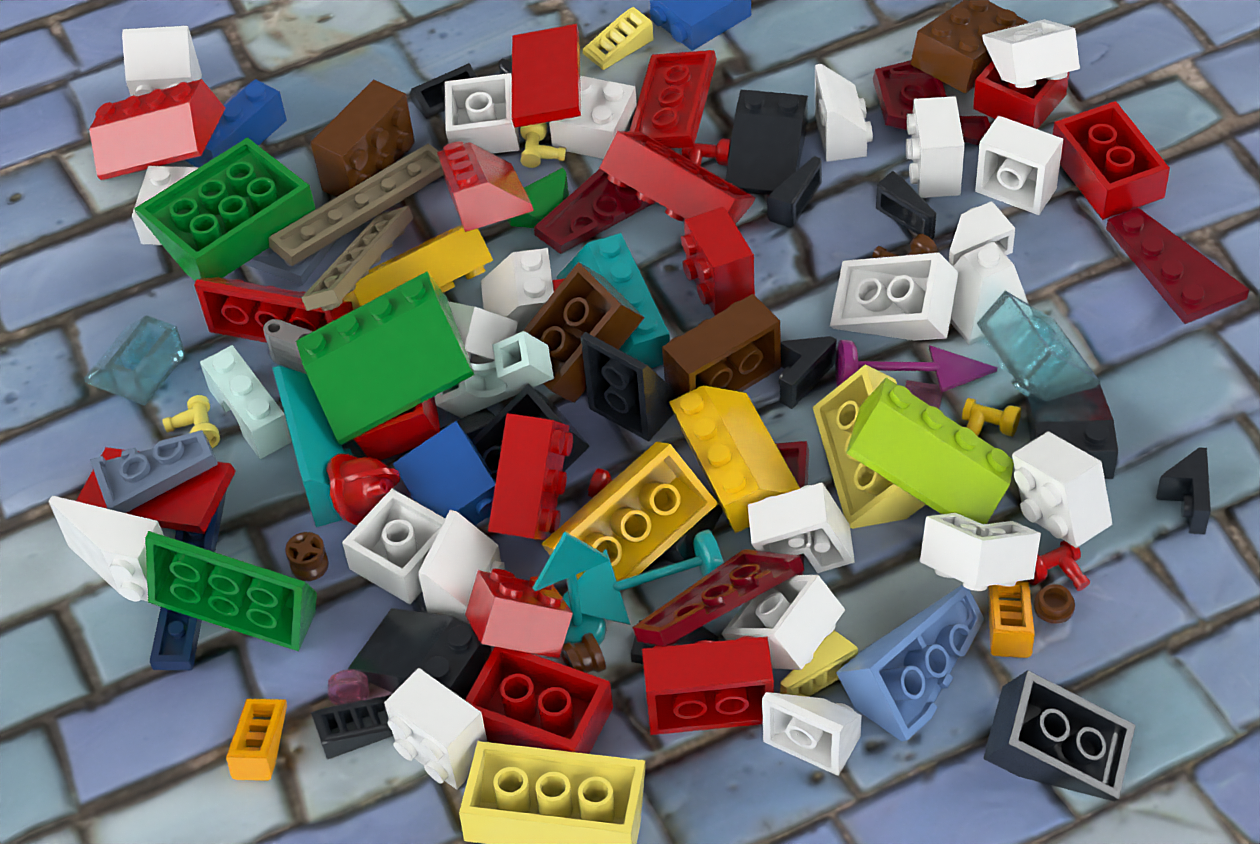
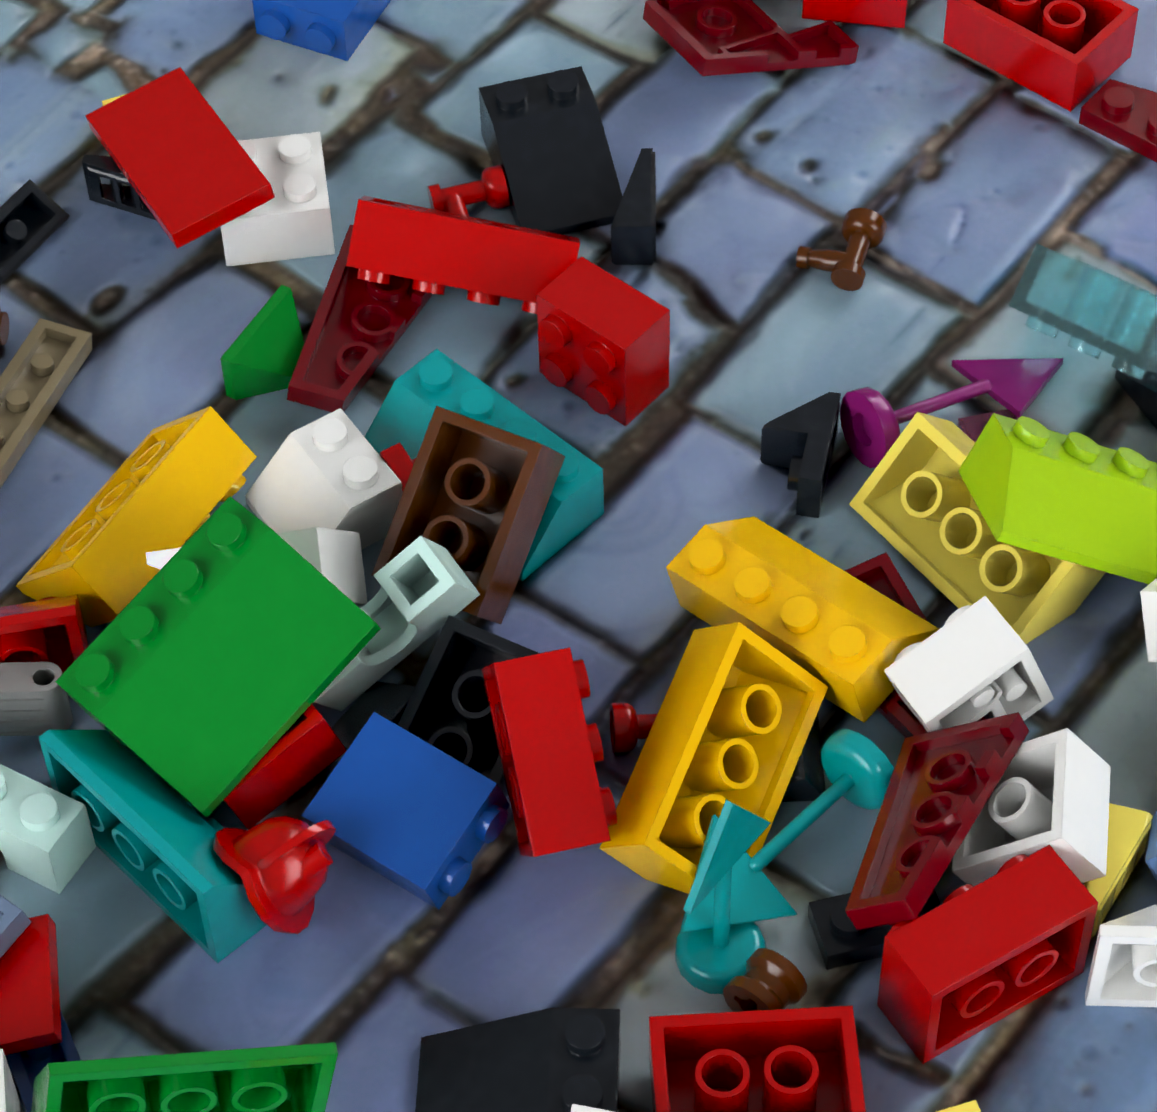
camera: 30 degrees left, 0 degrees up
reddish brown wheel [285,532,329,581] -> none
dark tan plate [301,206,414,311] -> none
white slope [342,489,445,604] -> none
white slope [418,510,505,624] -> none
slope [437,141,534,232] -> none
white brick [445,73,520,154] -> none
brick [465,568,573,659] -> none
light yellow piece [520,122,566,168] -> none
black slope [581,332,674,442] -> none
light yellow slope [583,7,654,70] -> none
red tile [629,50,717,148] -> none
reddish brown brick [662,294,781,399] -> none
white slope [815,64,873,162] -> none
white slope [830,253,959,341] -> none
black slope [876,171,937,240] -> none
white brick [906,96,964,198] -> none
white slope [949,201,1015,266] -> none
white slope [950,241,1032,345] -> none
yellow piece [962,398,1021,437] -> none
white brick [975,116,1063,215] -> none

